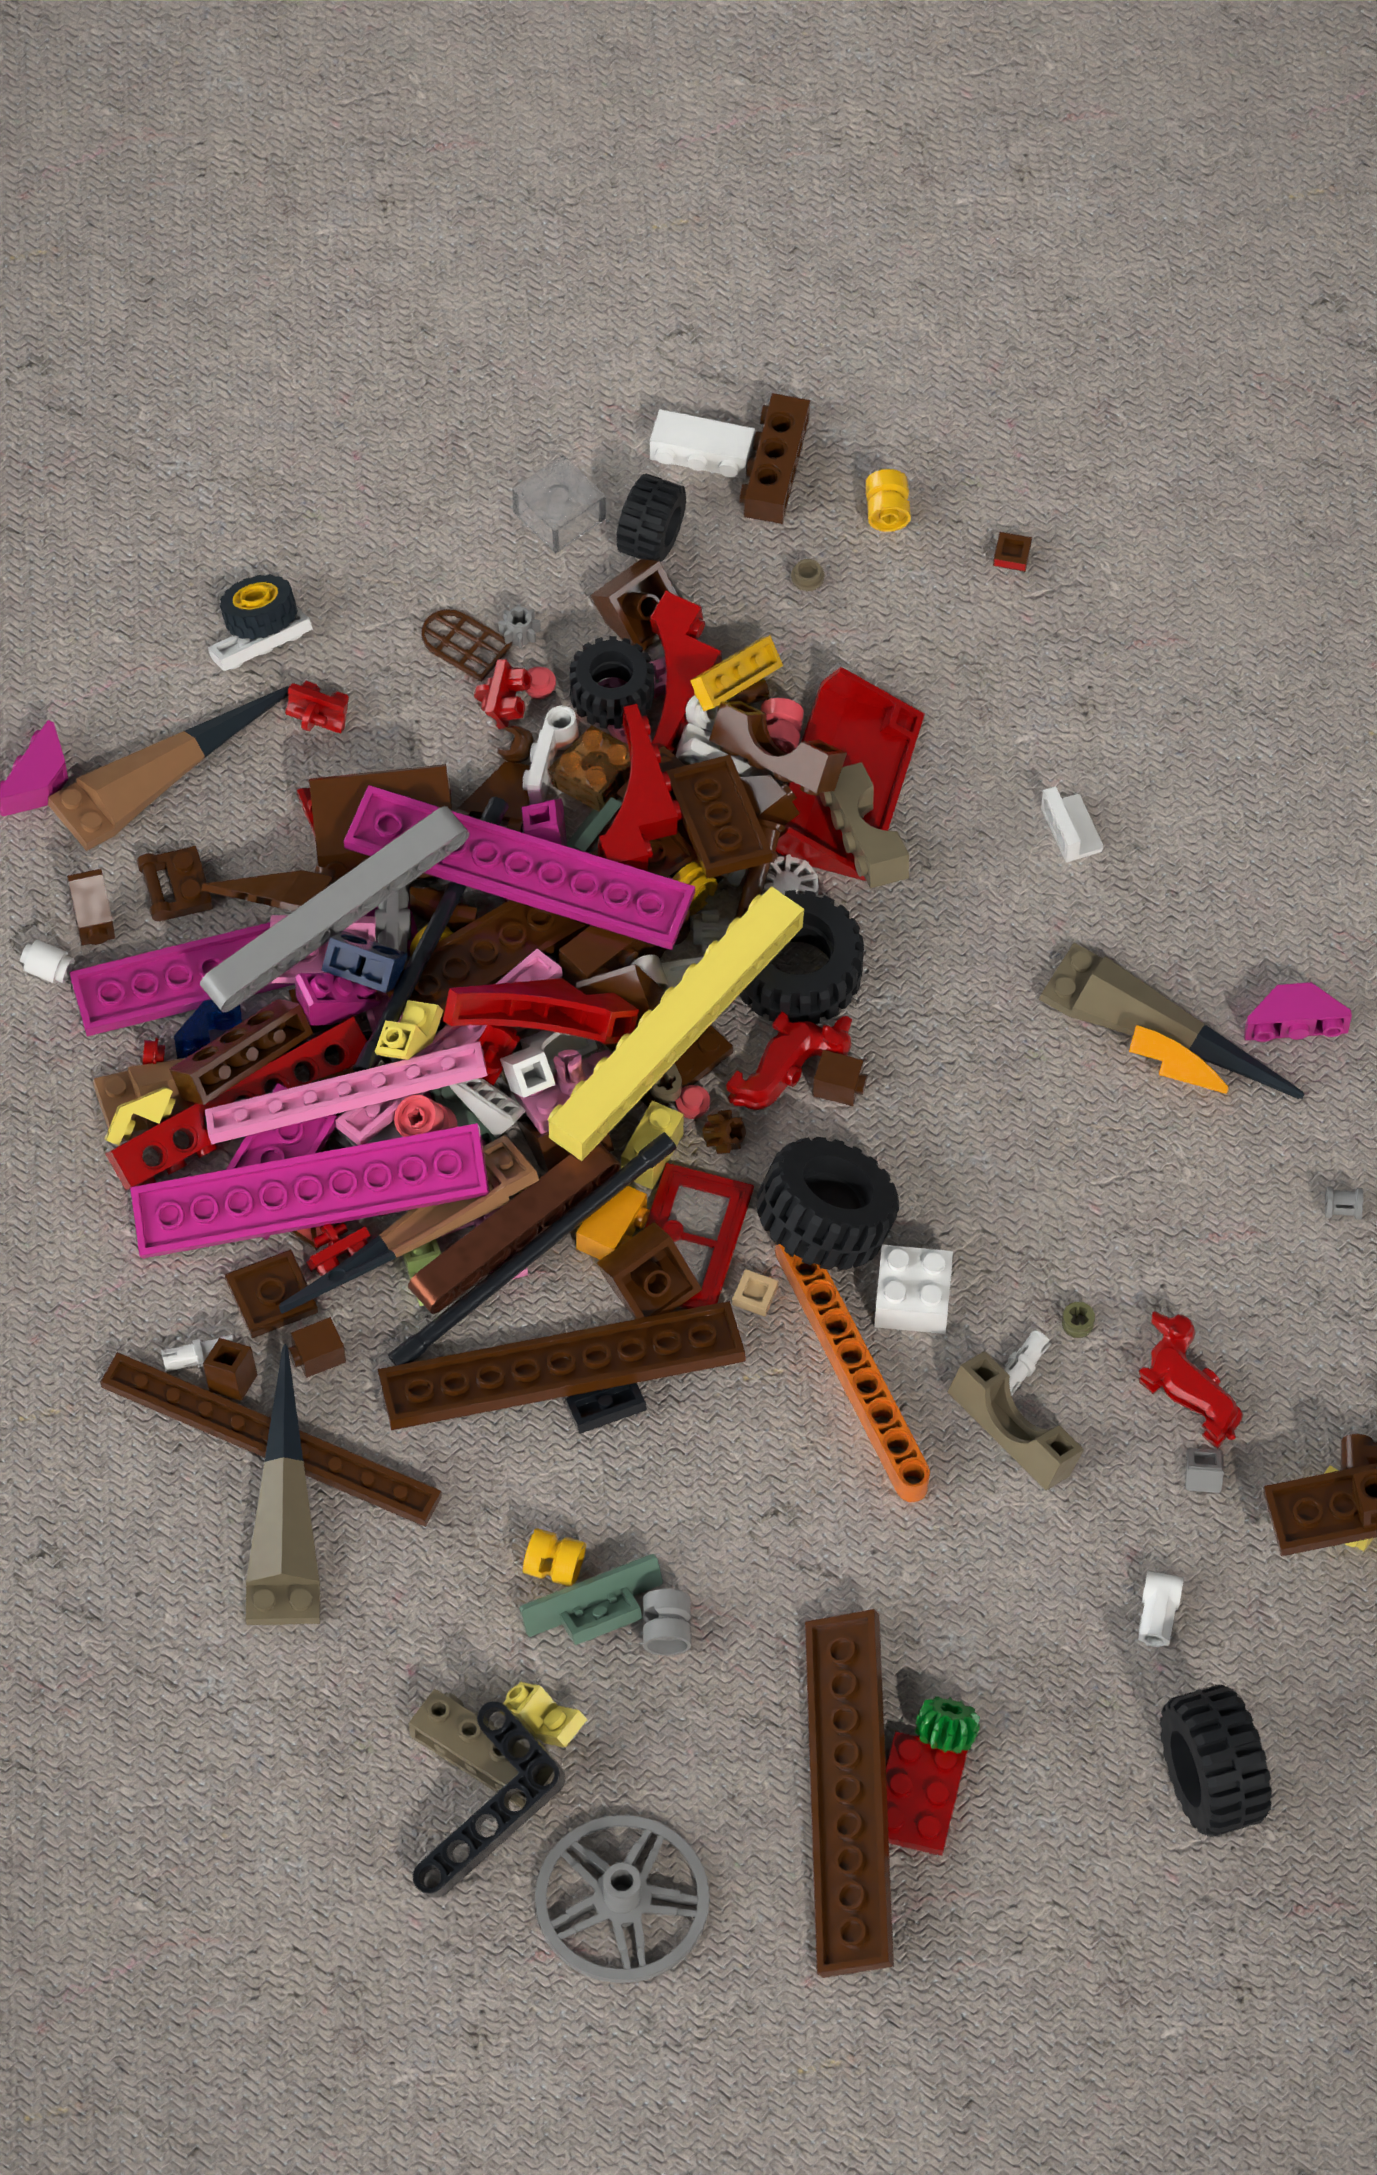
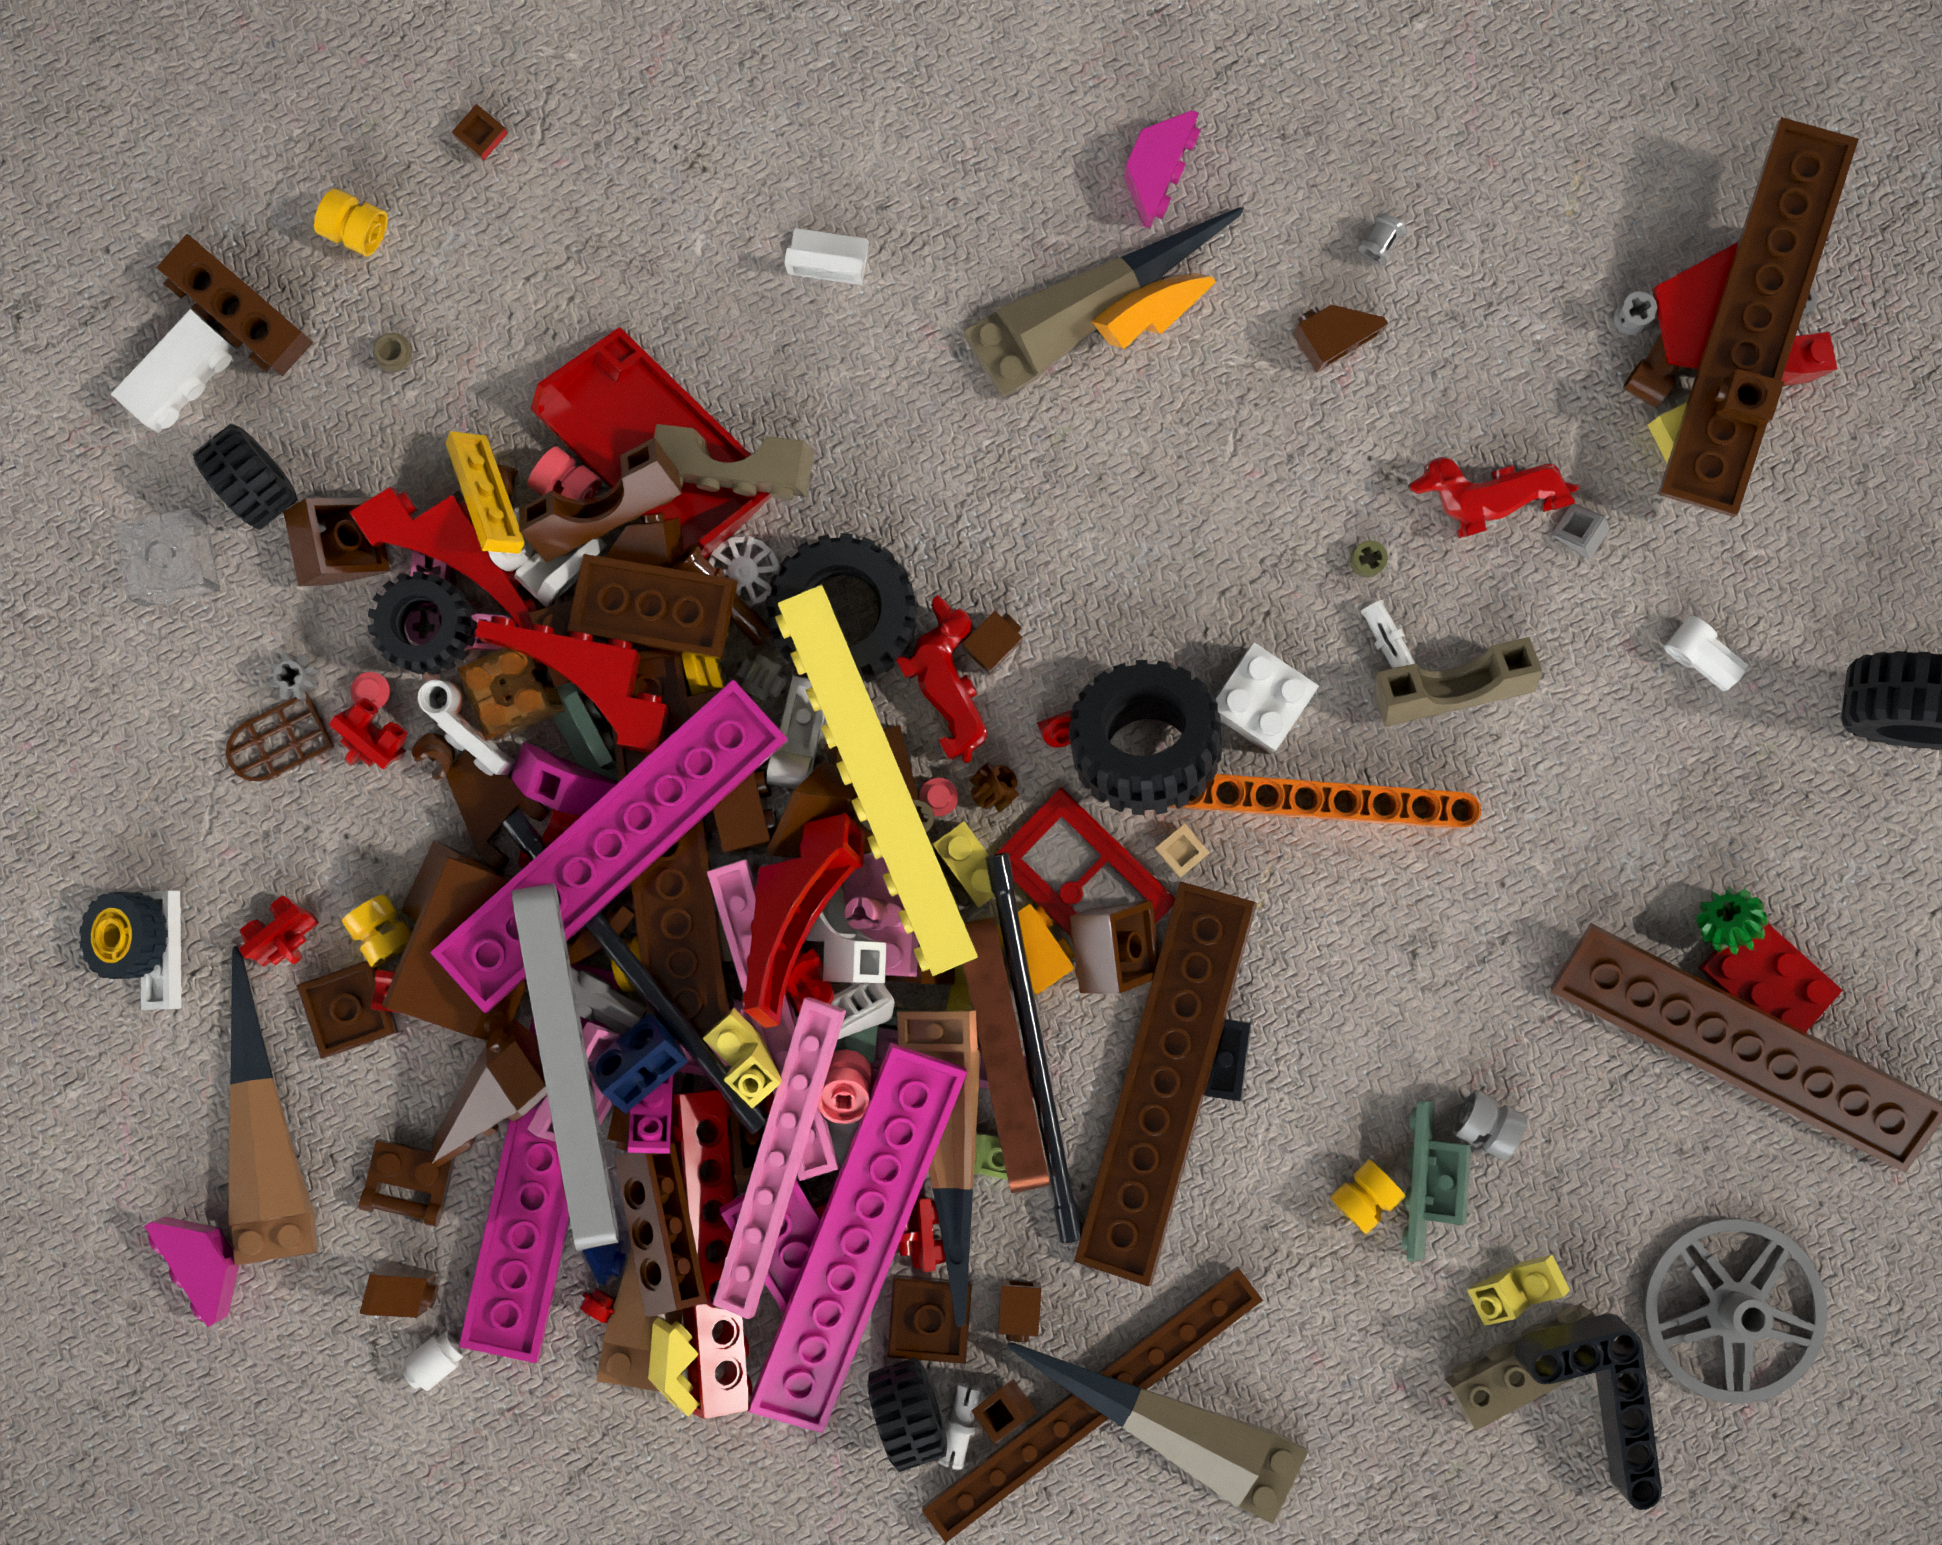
camera: 60 degrees left, 25 degrees up
none -> reddish brown tile [297,961,399,1059]
none -> yellow wheel [341,894,412,968]
none -> black tyre [867,1357,948,1472]
none -> reddish brown slope [1293,305,1388,373]

